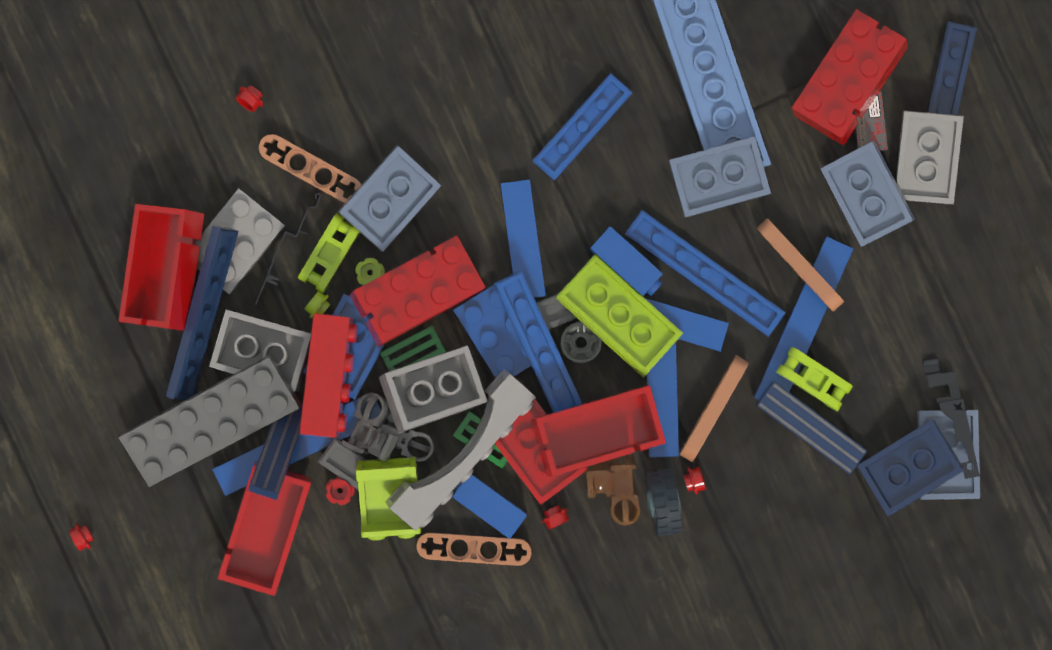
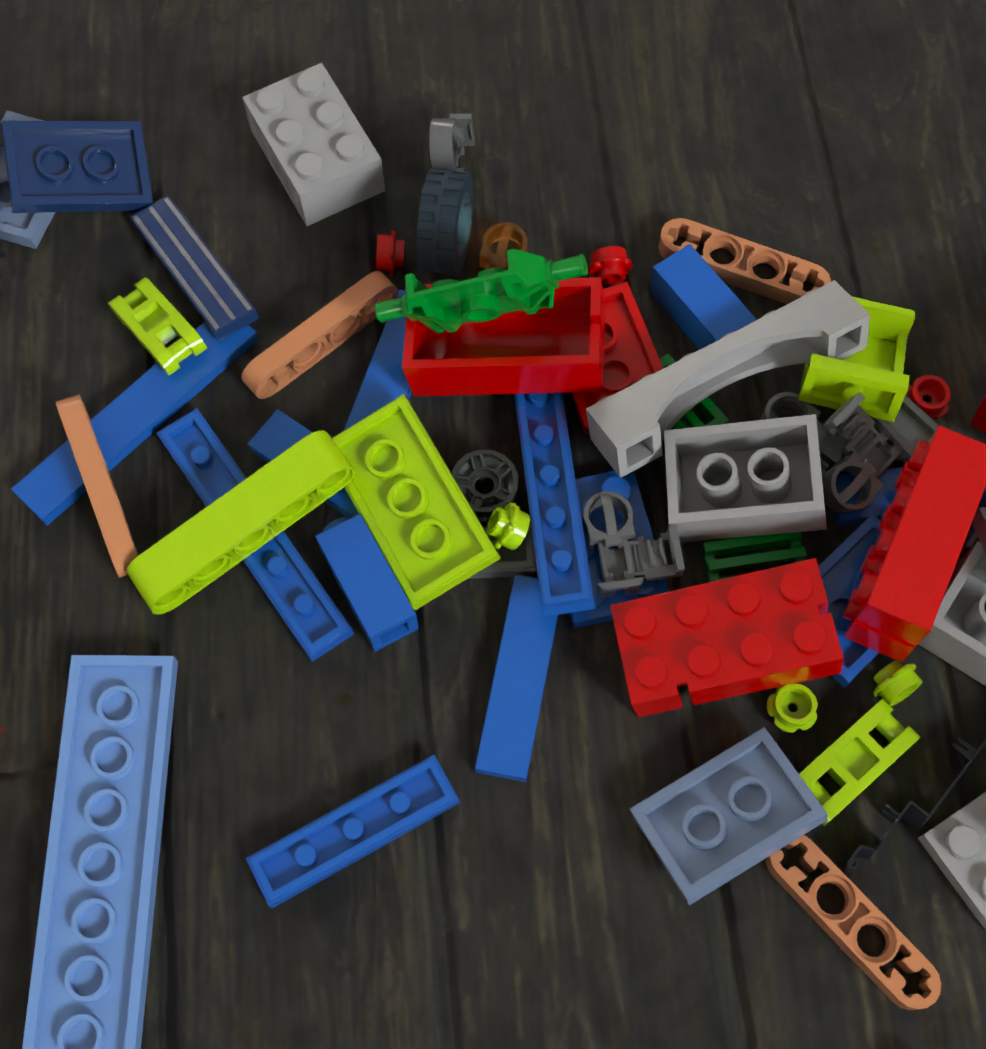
camera: 160 degrees left, 20 degrees down
sand blue plate [669,136,771,218] -> none
none -> lime beam [126,430,355,615]
none -> light grey brick [242,63,386,226]
none -> green plate [375,249,588,333]
none -> dark grey piece [429,114,475,172]
none -> lime plate [486,502,530,550]
none -> dark grey piece [582,491,685,598]

